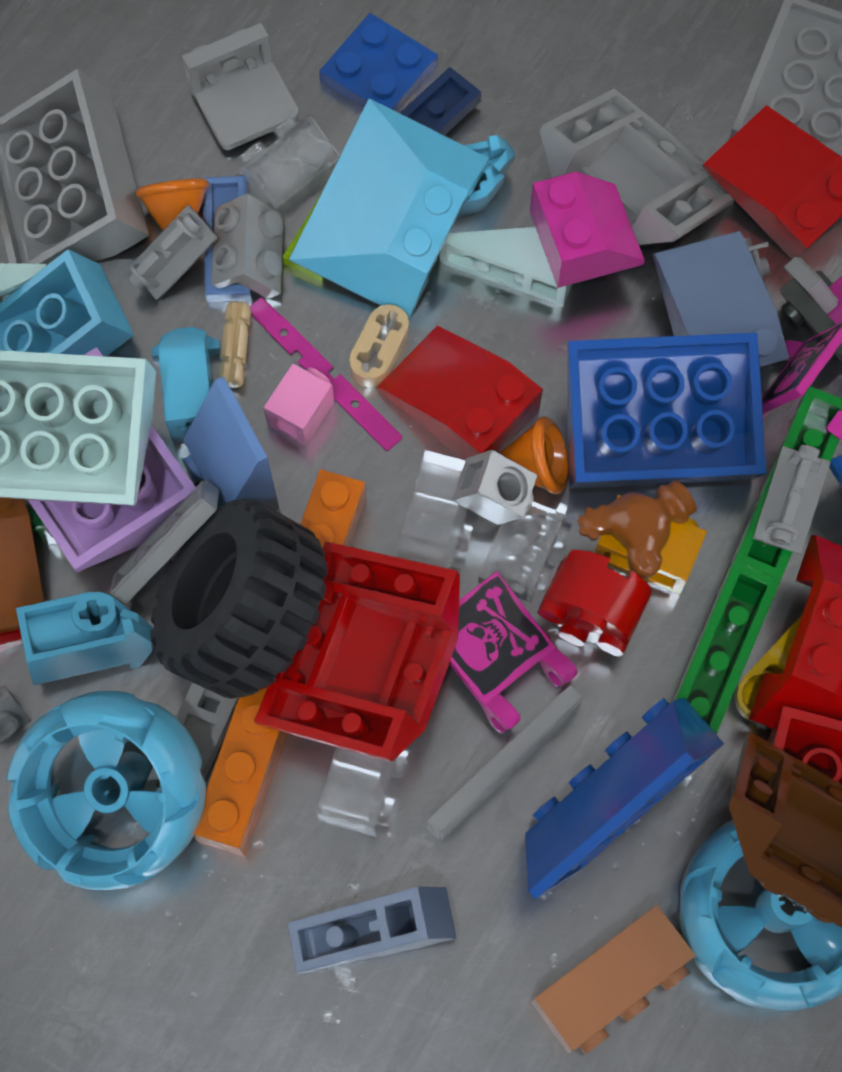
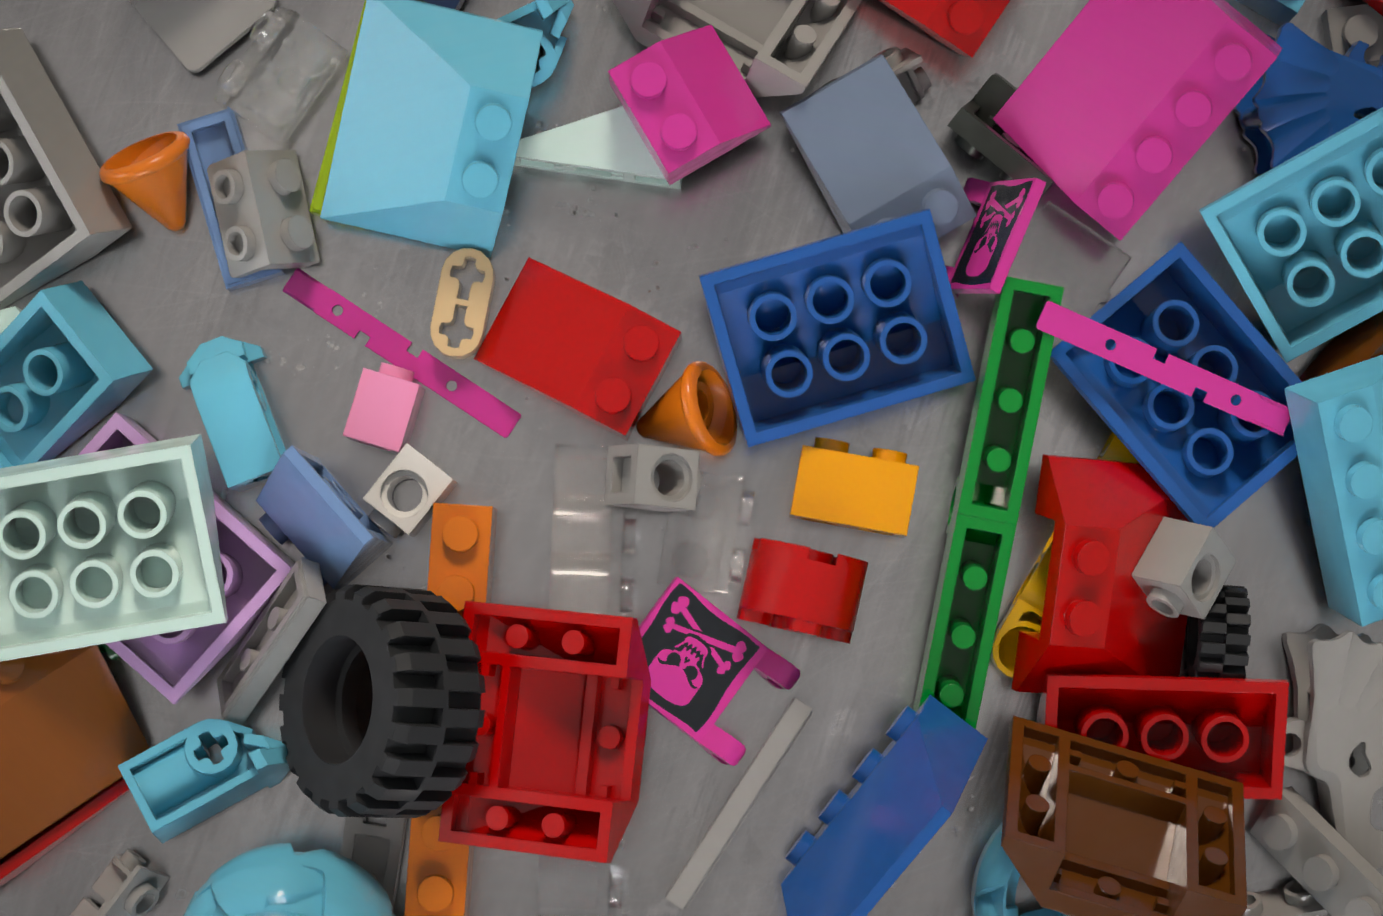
camera: 10 degrees left, 15 degrees up
light grey hinge [128,205,218,300] -> none
tan axle [218,301,251,388] -> none
dark orange animal [577,480,697,579] -> none
light grey hinge [753,445,831,555] -> none
light grey tile [784,257,839,314] -> none
none -> white brick [363,443,458,538]

